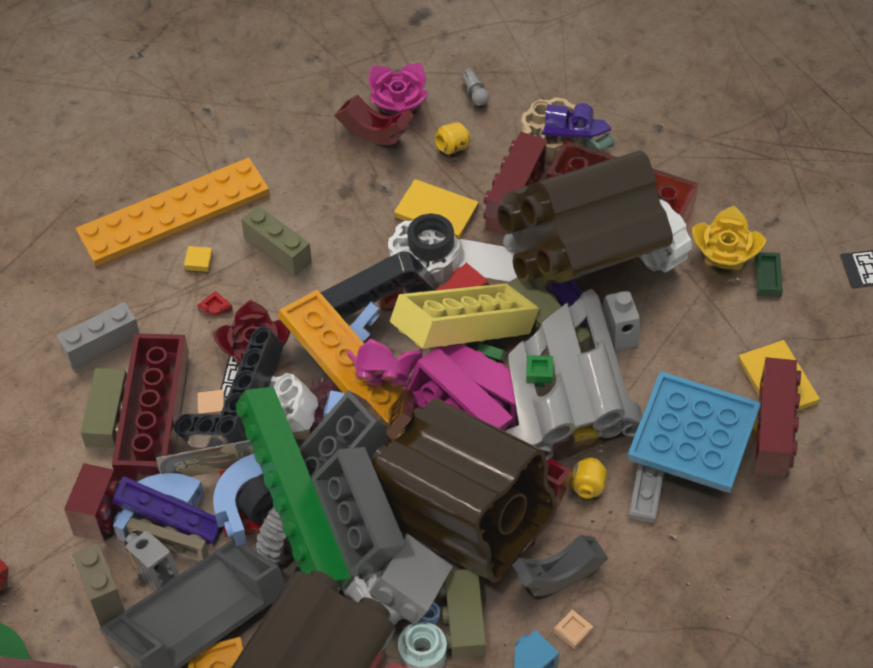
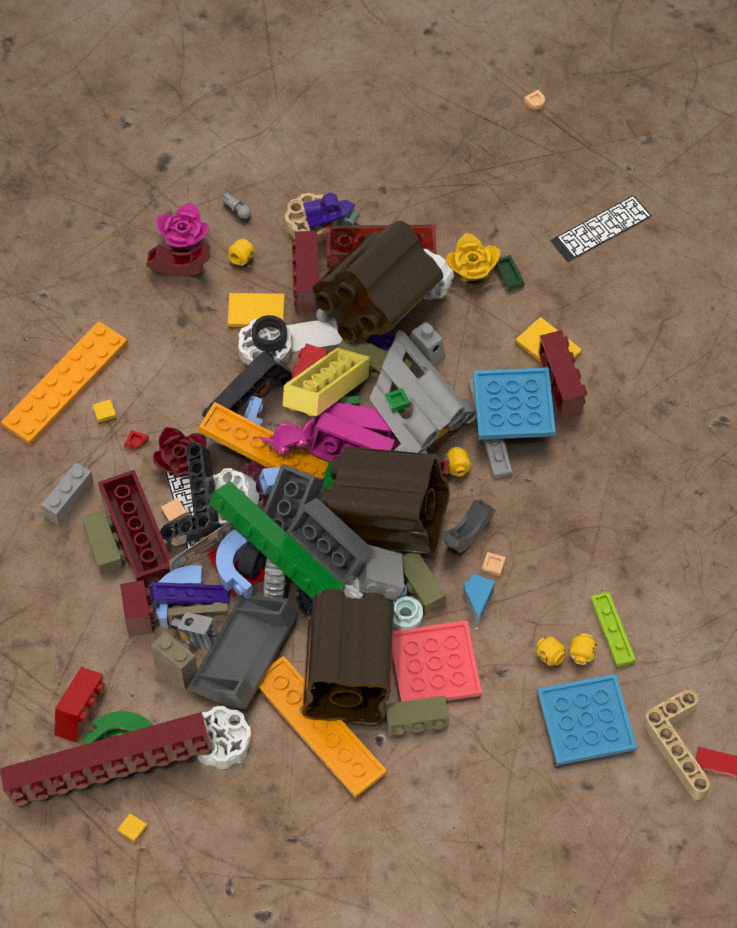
camera: 25 degrees left, 5 degrees up
olive brick [241,205,312,275] -> none
reddish brown tile [386,389,415,440] -> none

